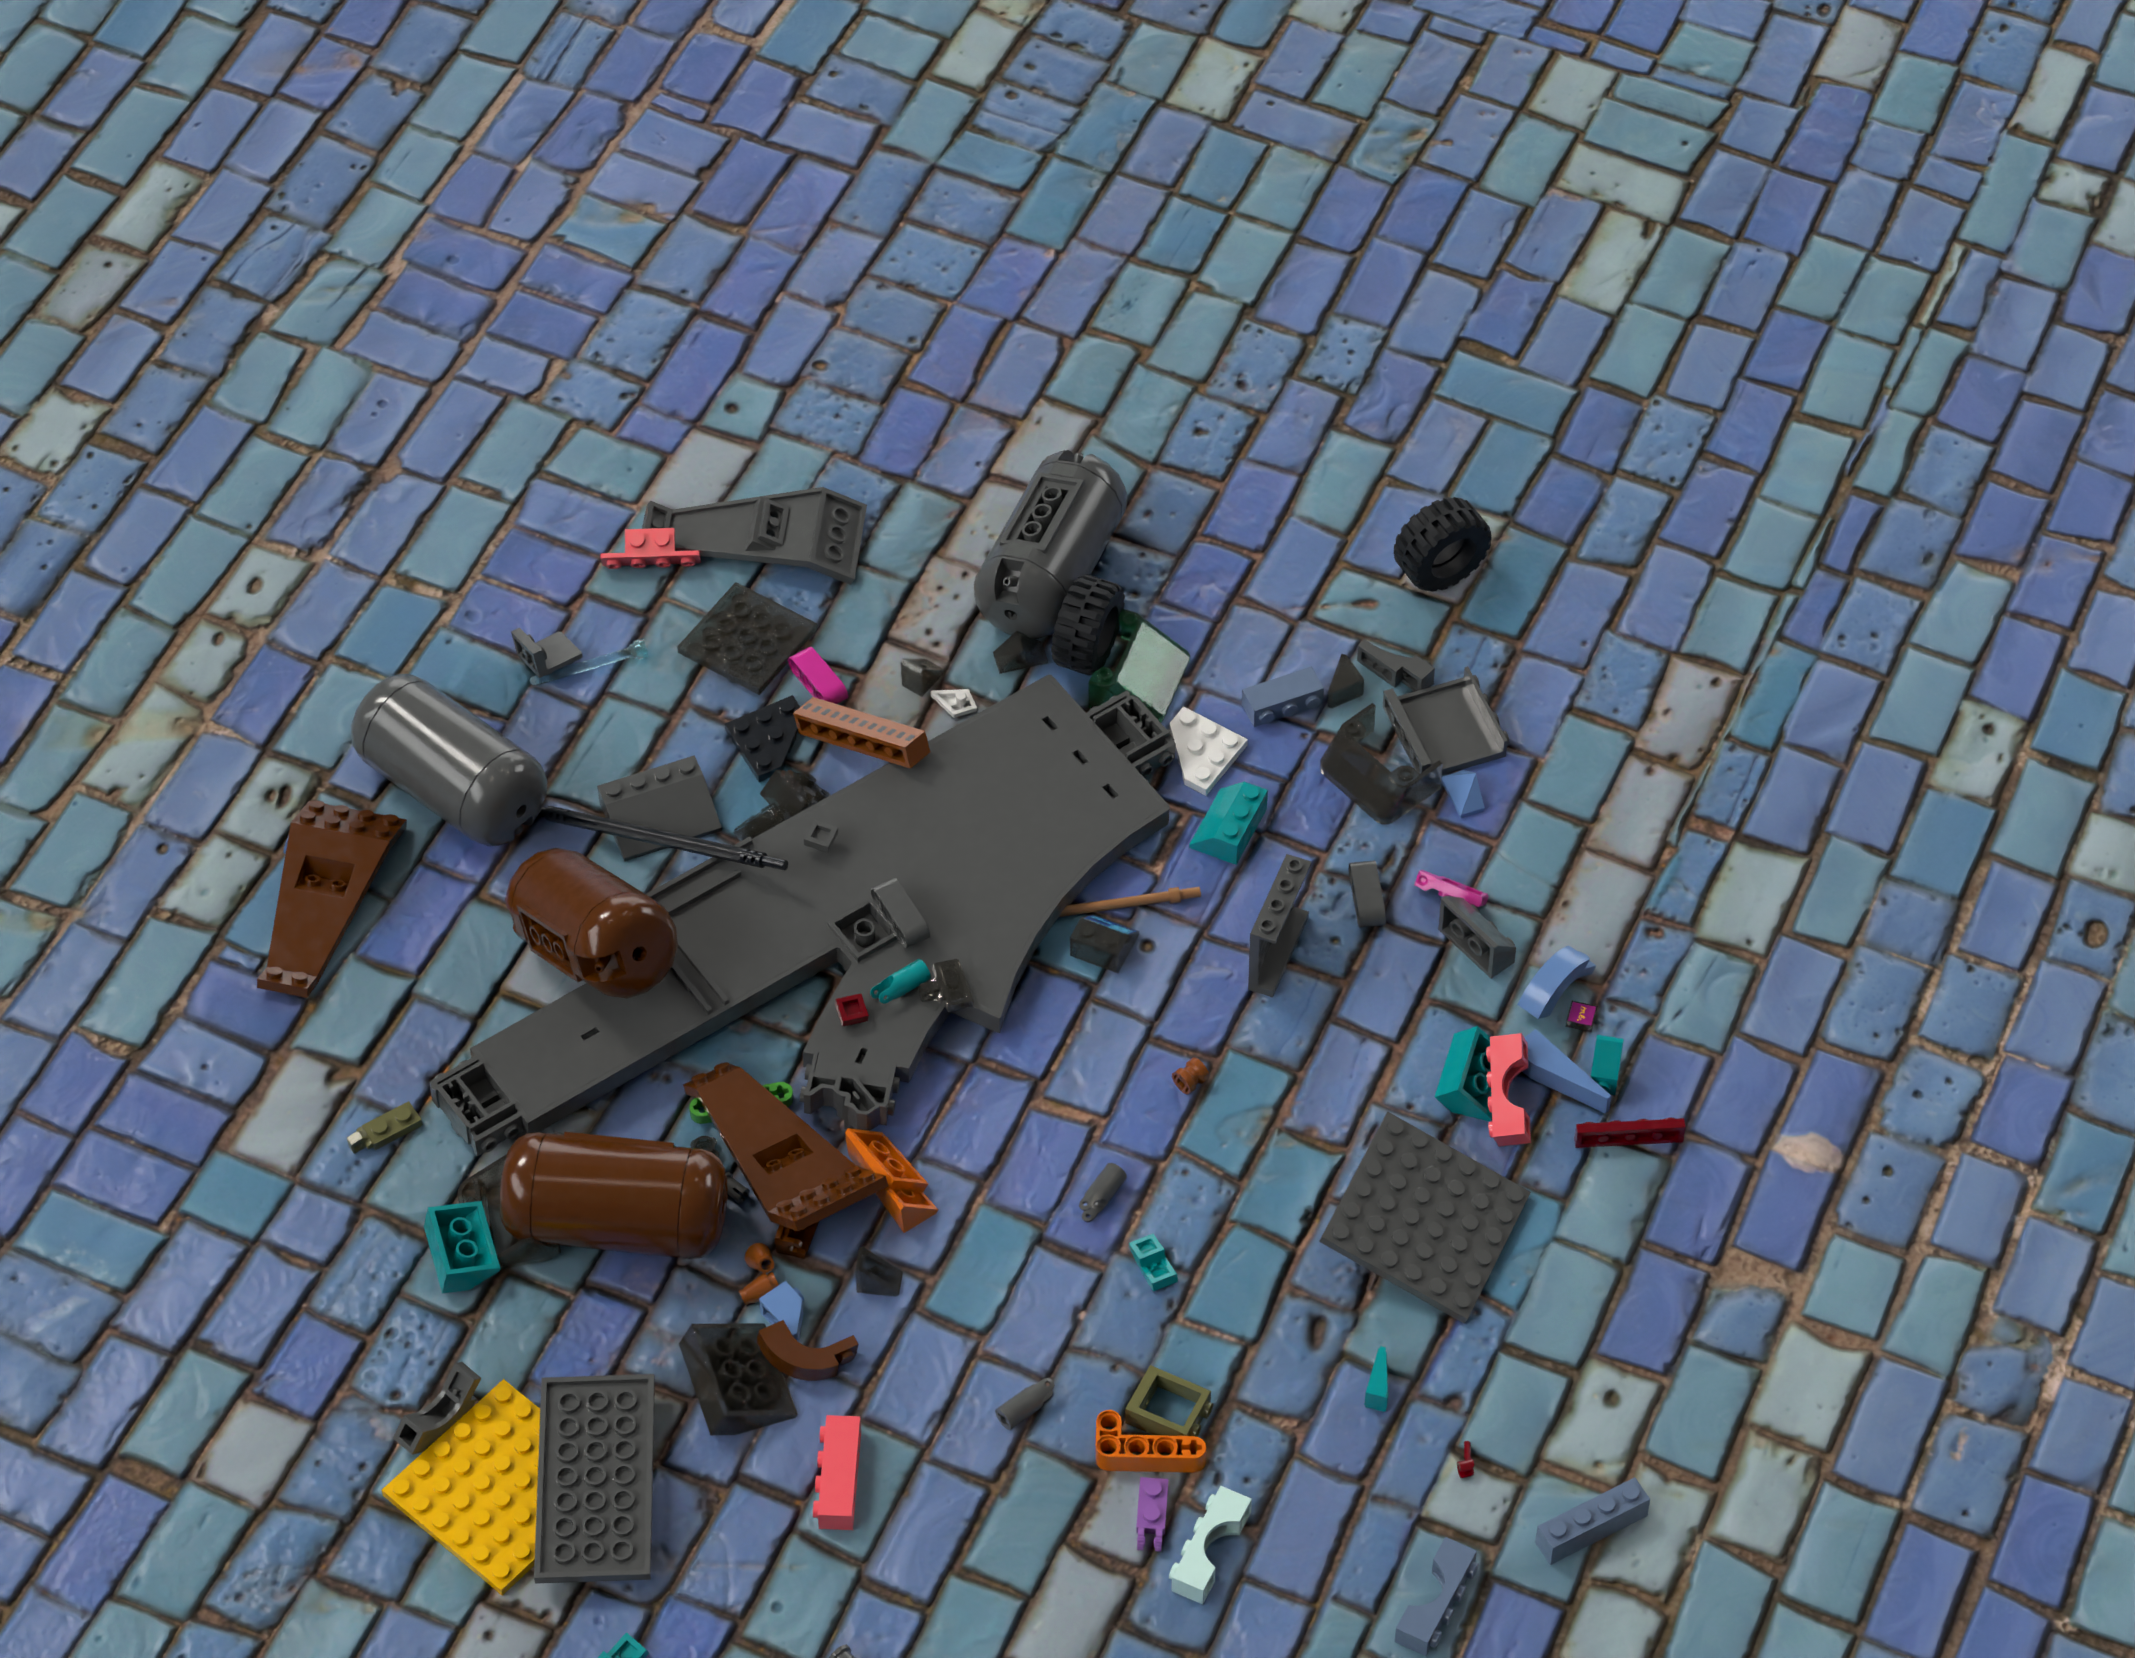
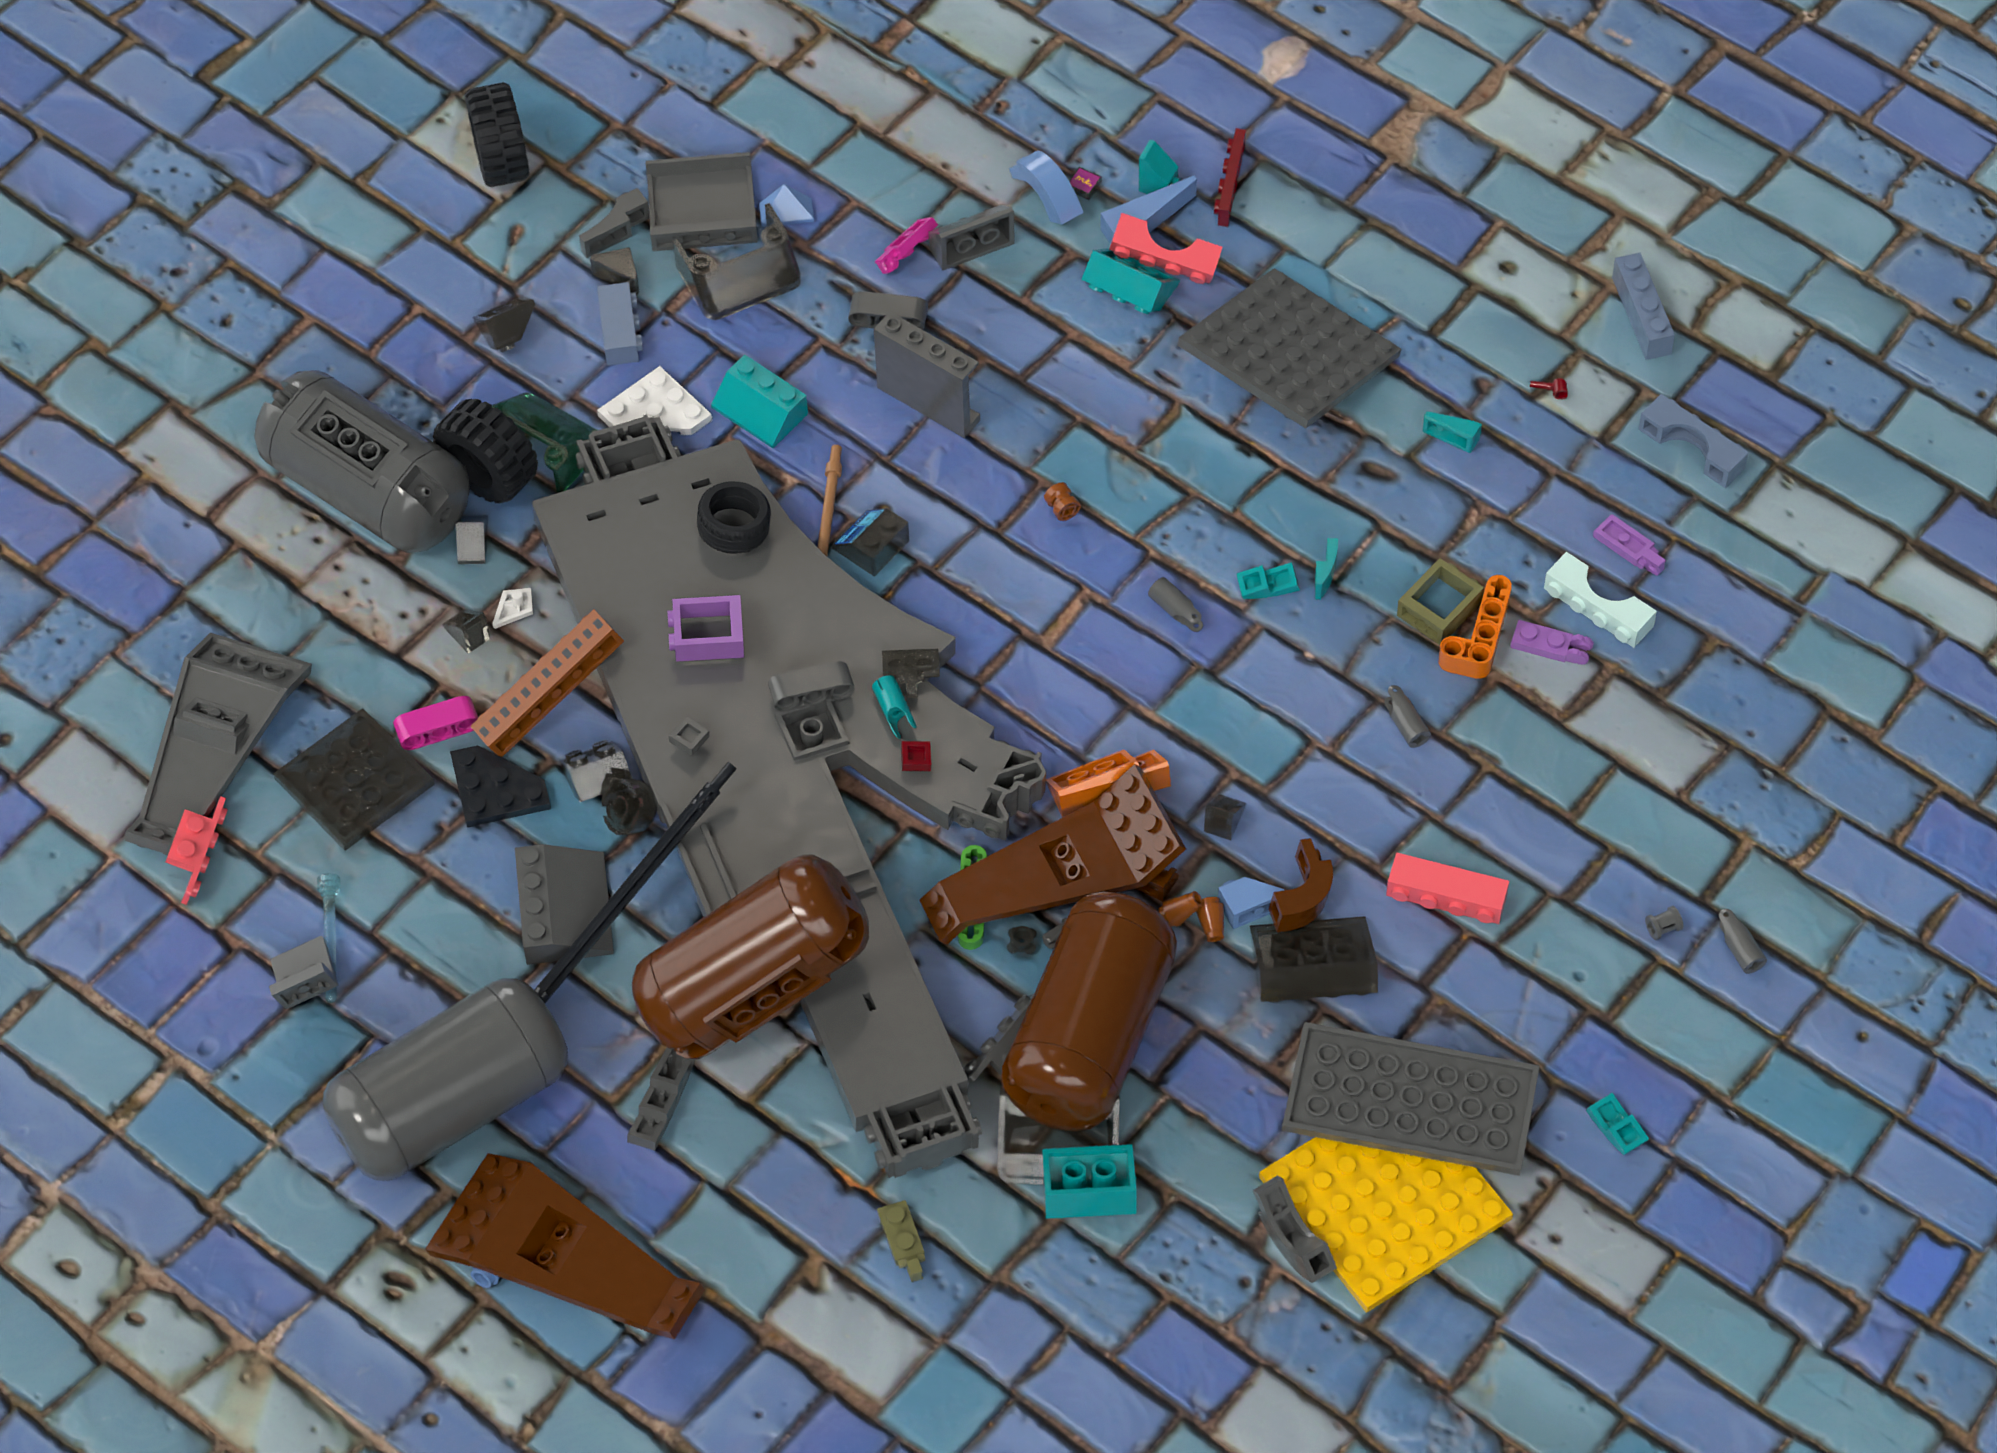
camera: 75 degrees left, 5 degrees up
none -> clear smoke slope [473,296,535,352]
none -> dark grey slope [627,1048,696,1151]
none -> medium lavender window [667,595,744,662]
none -> black tyre [697,481,771,554]
none -> teal slope [1315,538,1338,600]
none -> medium lavender hinge [1593,514,1666,576]

